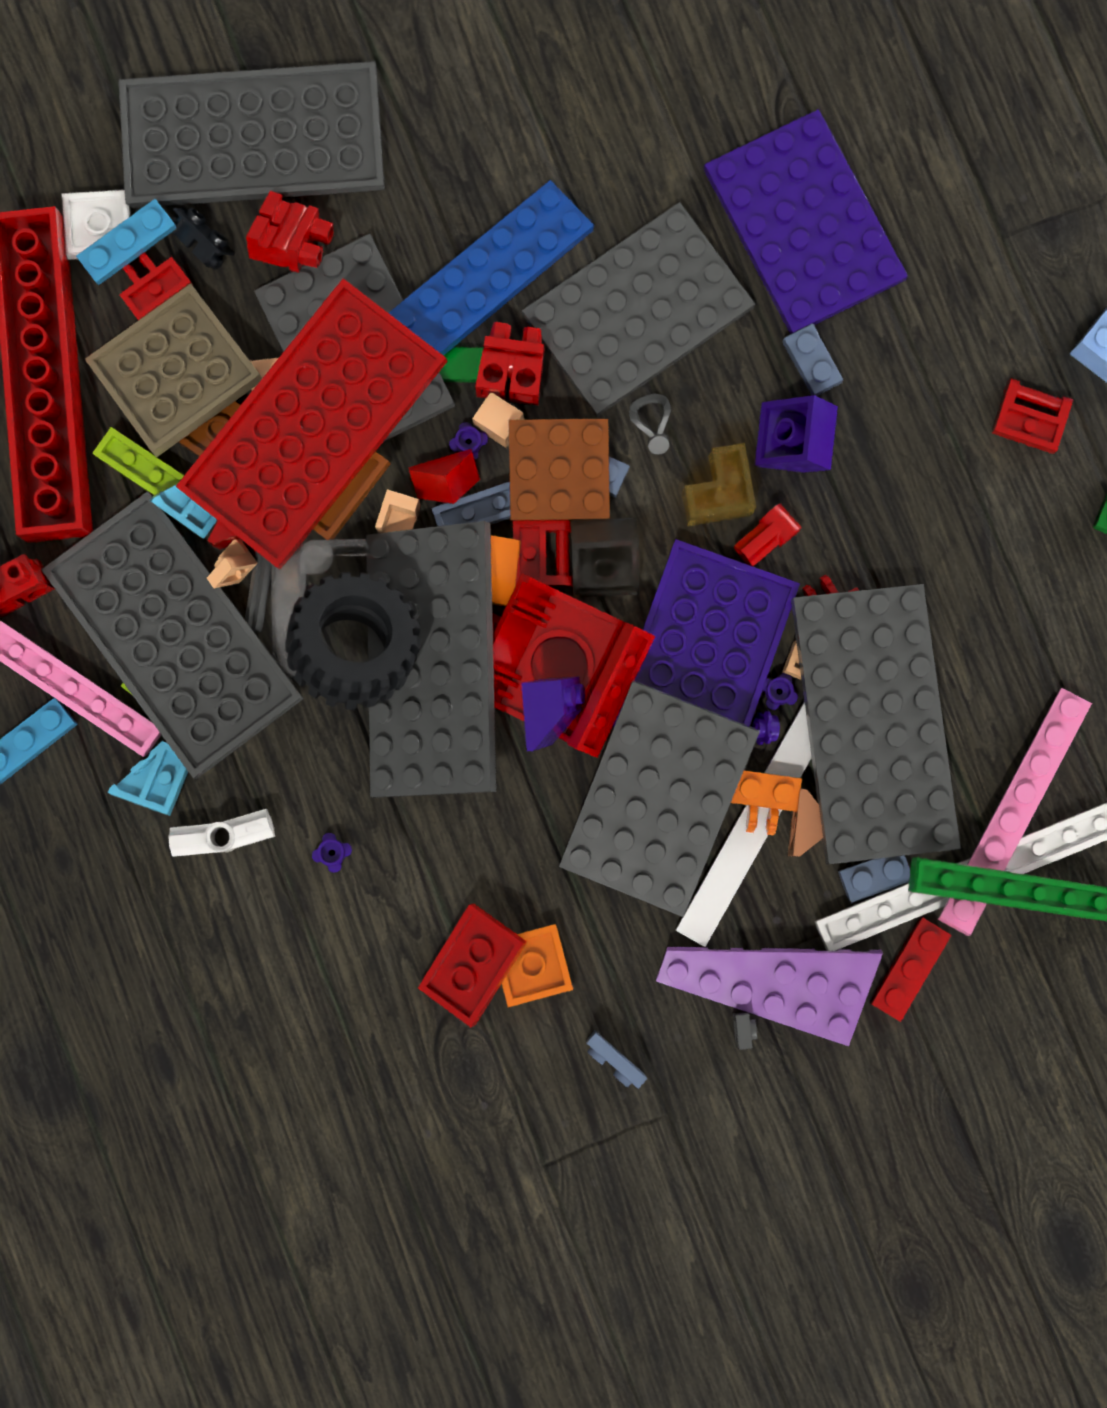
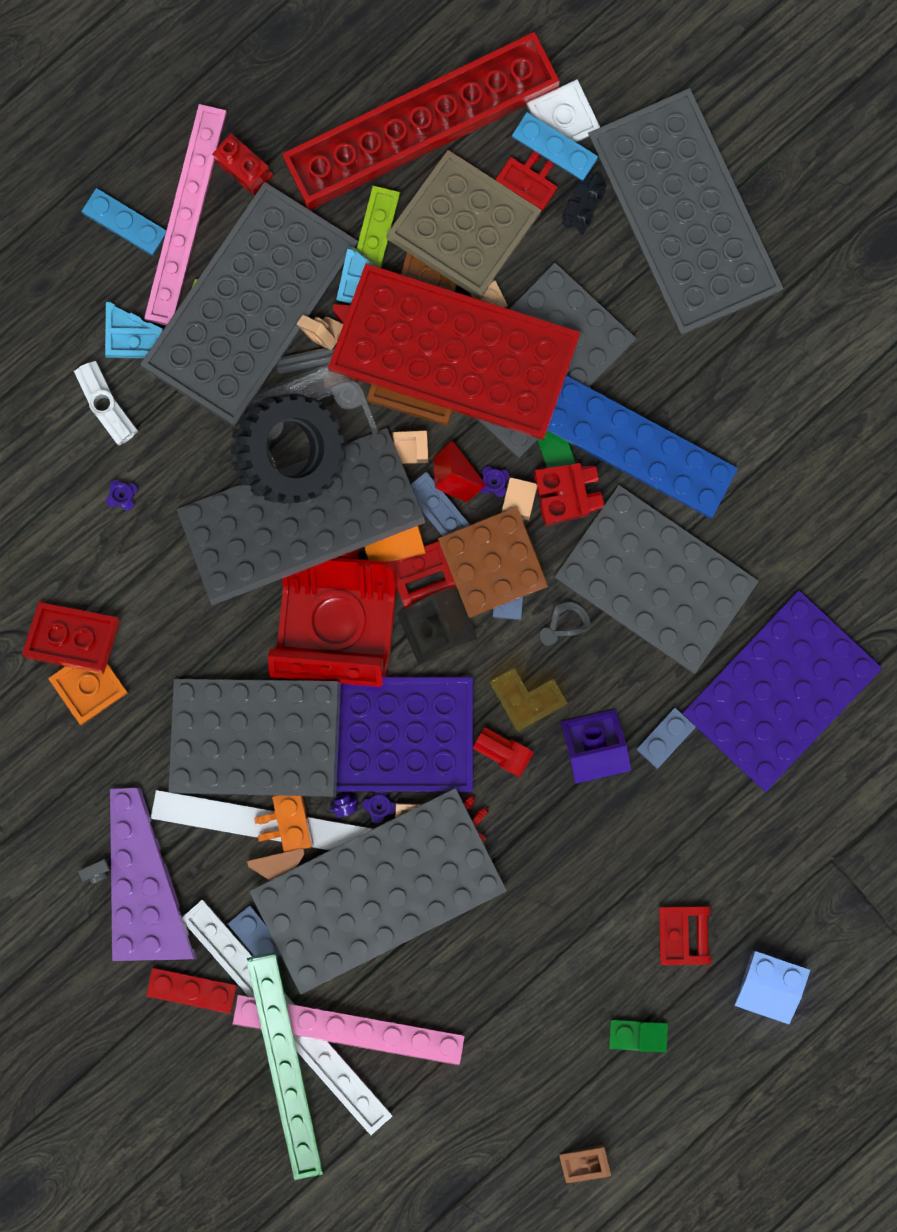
camera: 75 degrees right, 0 degrees up
red hips [246,191,334,273] -> none
dark purple slope [521,676,585,751] -> none
sand blue plate [586,1030,647,1089] -> none

